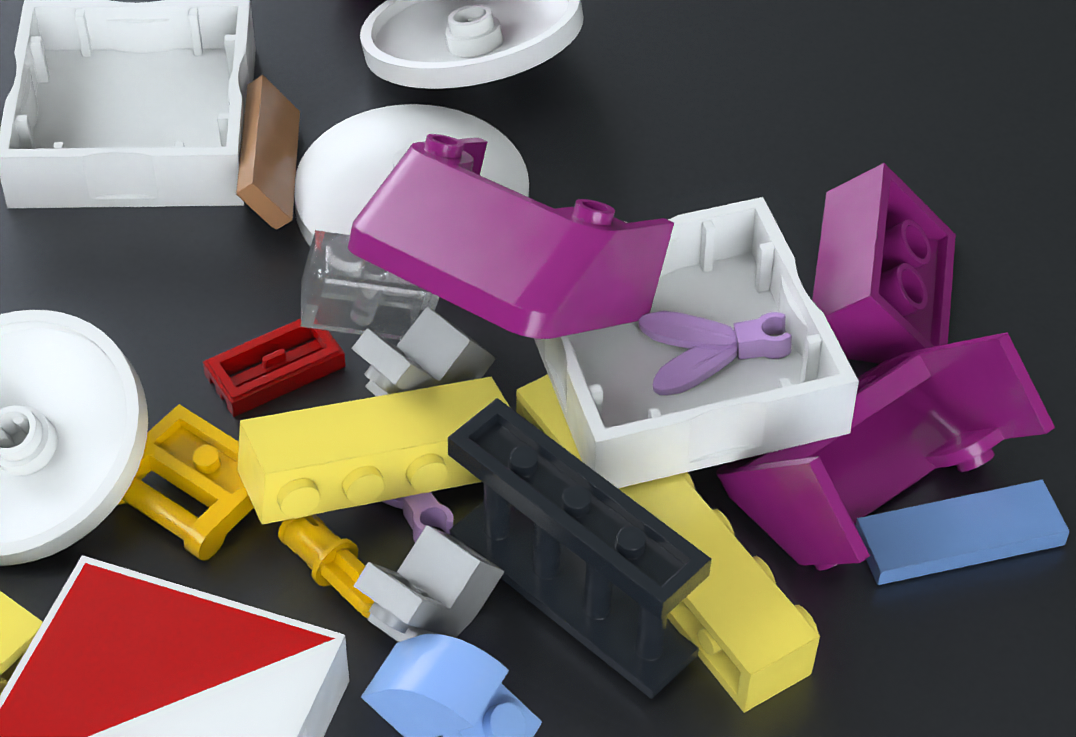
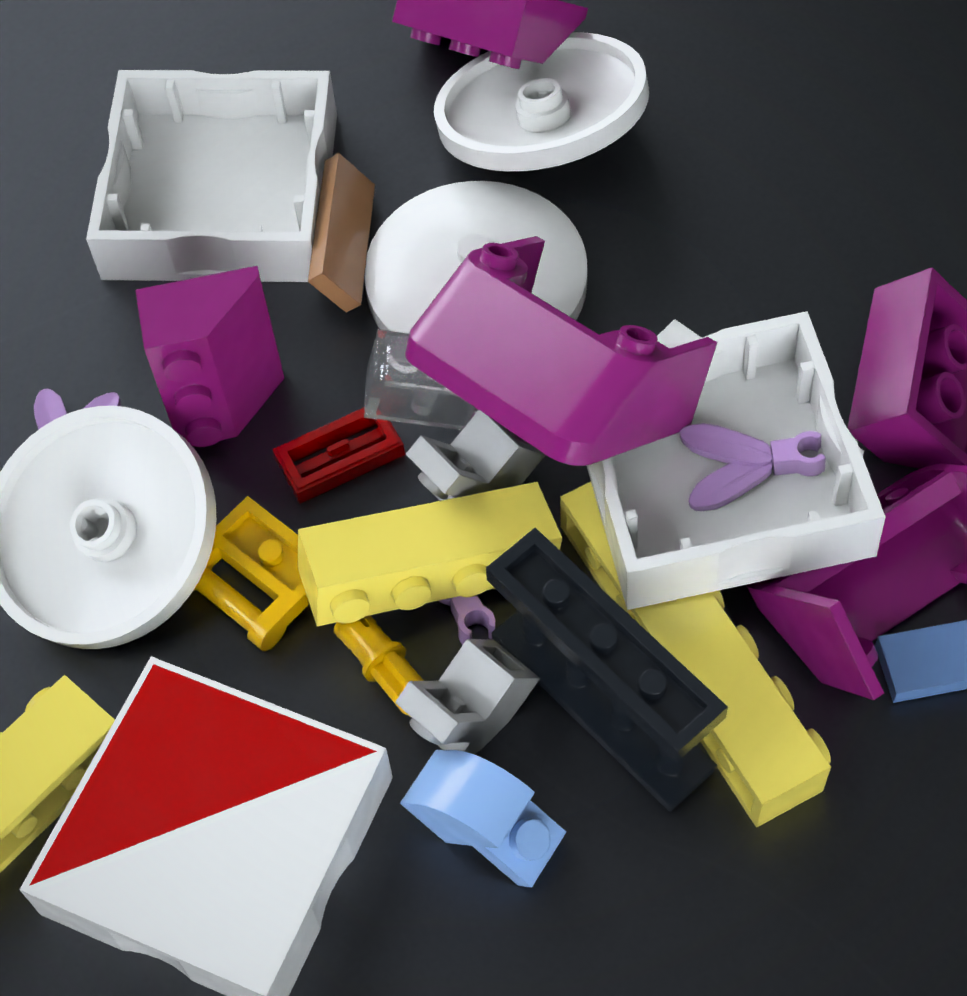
camera: 10 degrees right, 10 degrees up
none -> magenta slope [135,266,285,447]

